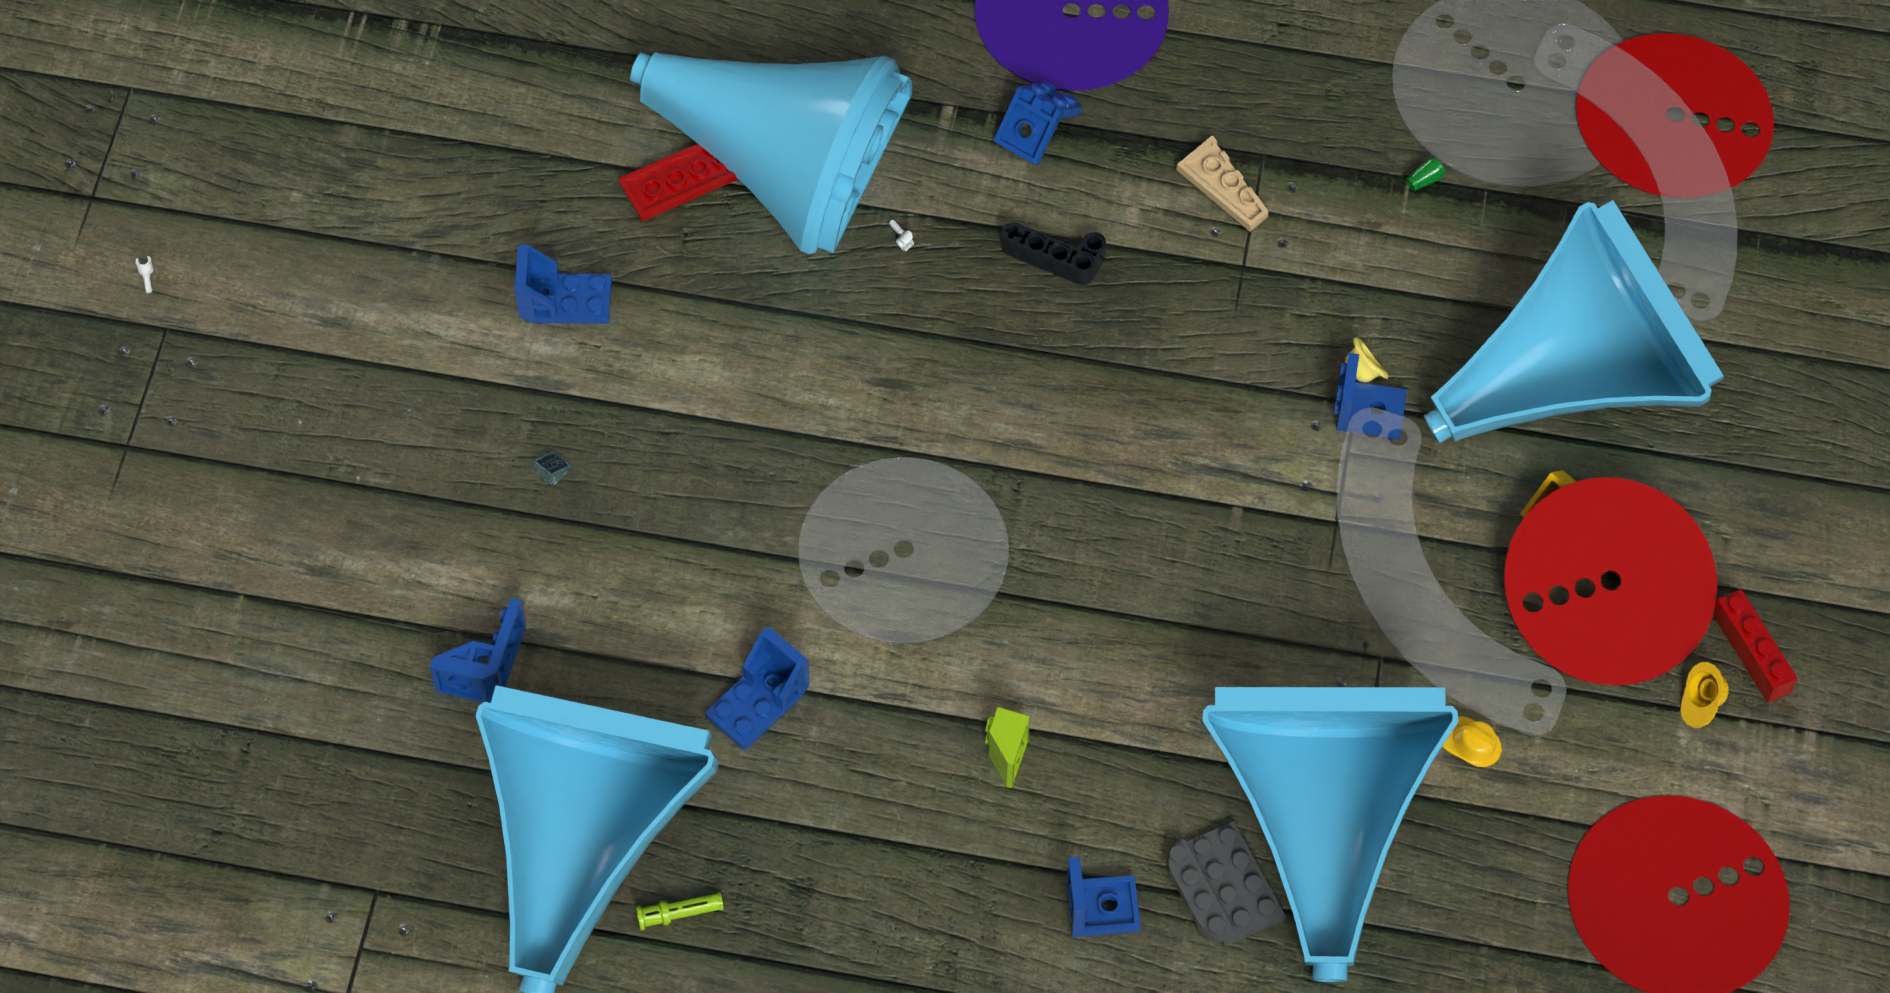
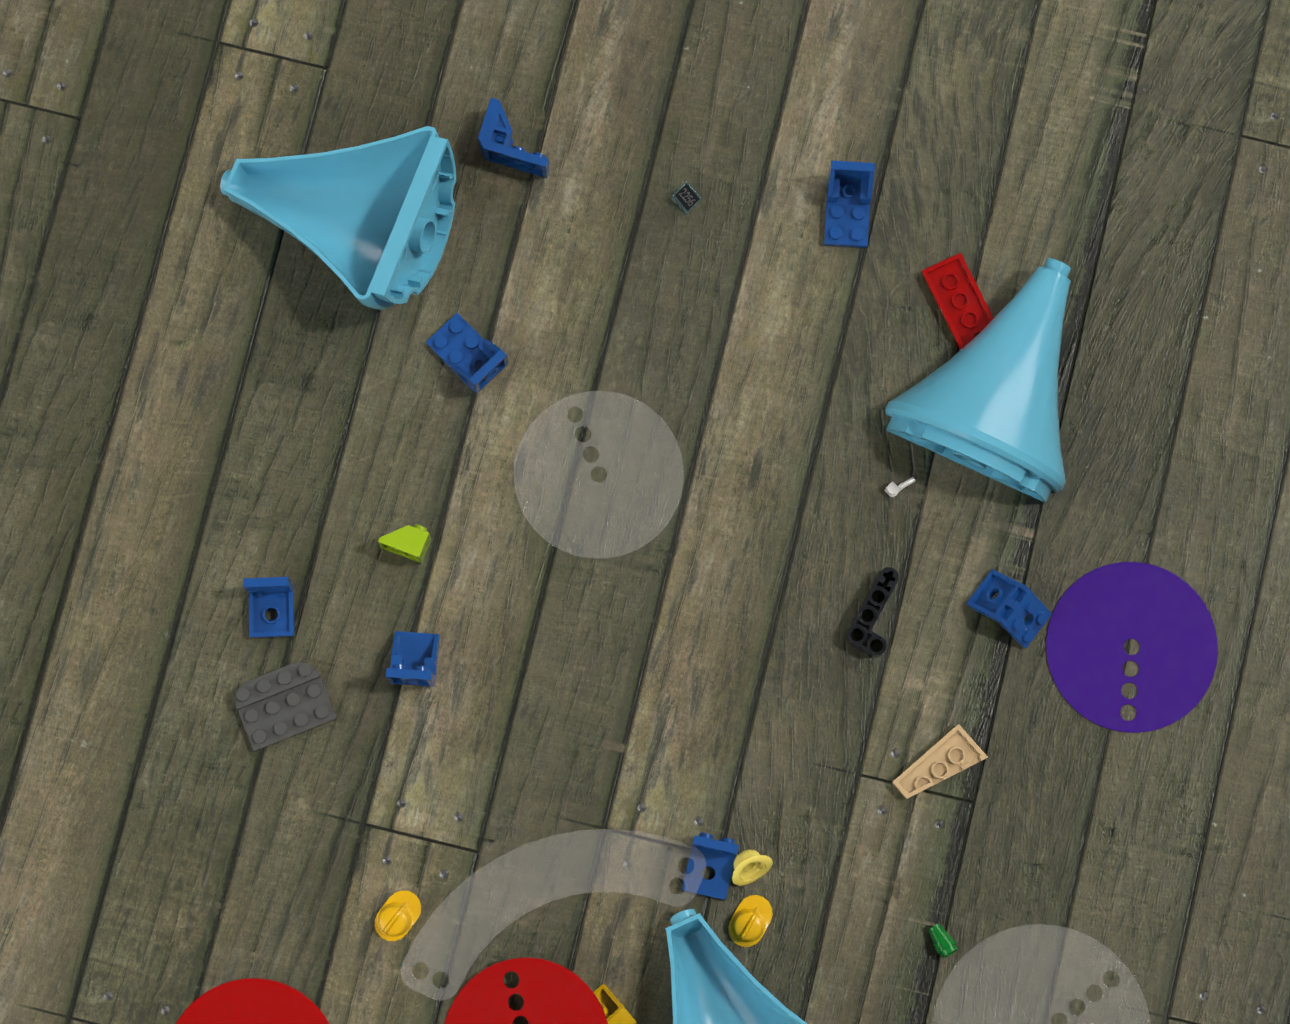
camera: 90 degrees right, 20 degrees up
lime pin [635,892,724,931] -> none
medium azure piece [1203,687,1458,982] -> none
none -> blue bracket [386,631,440,687]
none -> yellow piece [728,895,773,947]

